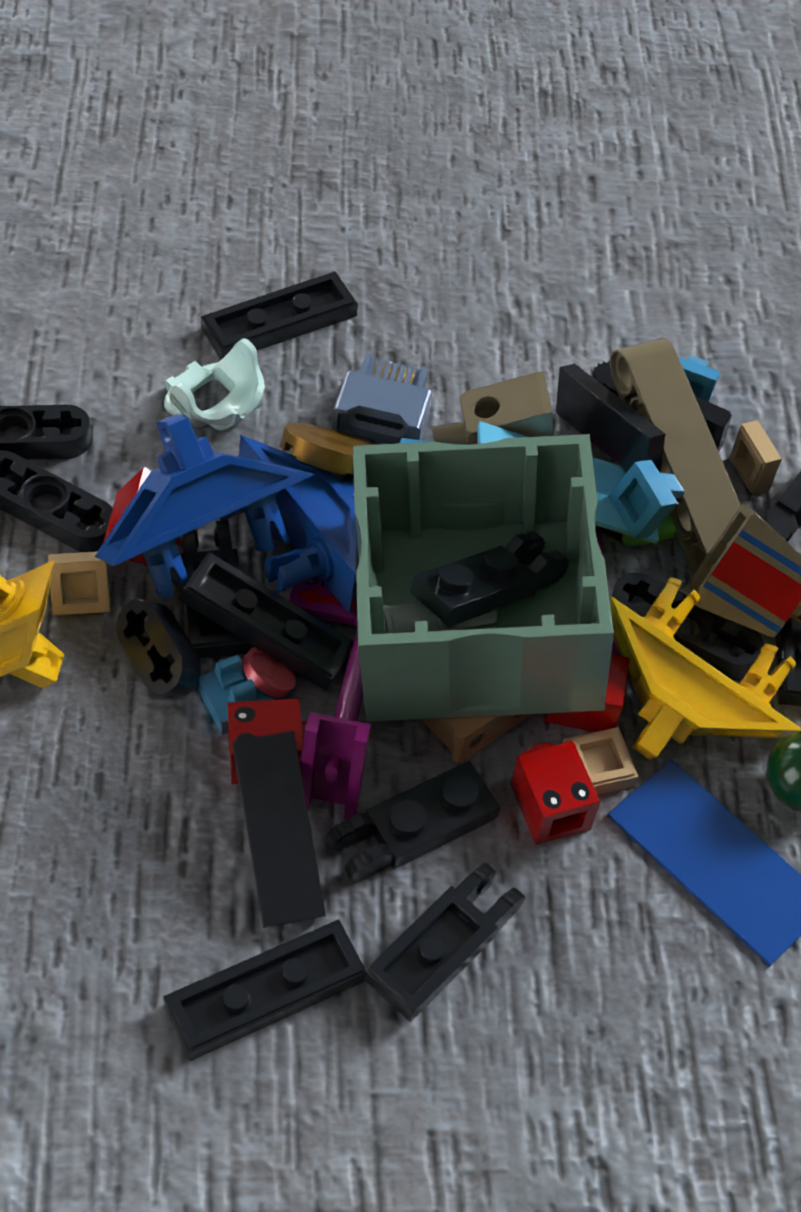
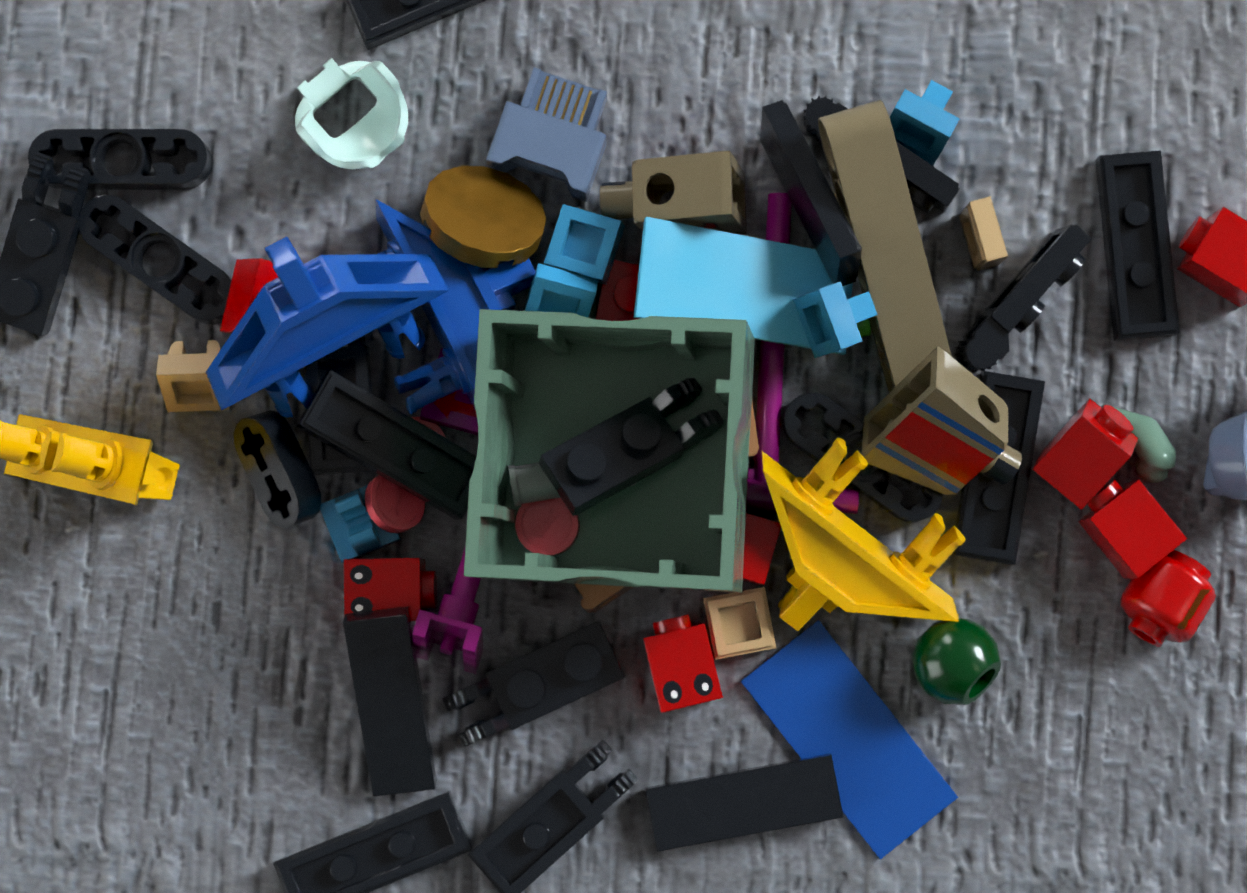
camera: 15 degrees right, 30 degrees up
none -> black tile [646,753,844,852]

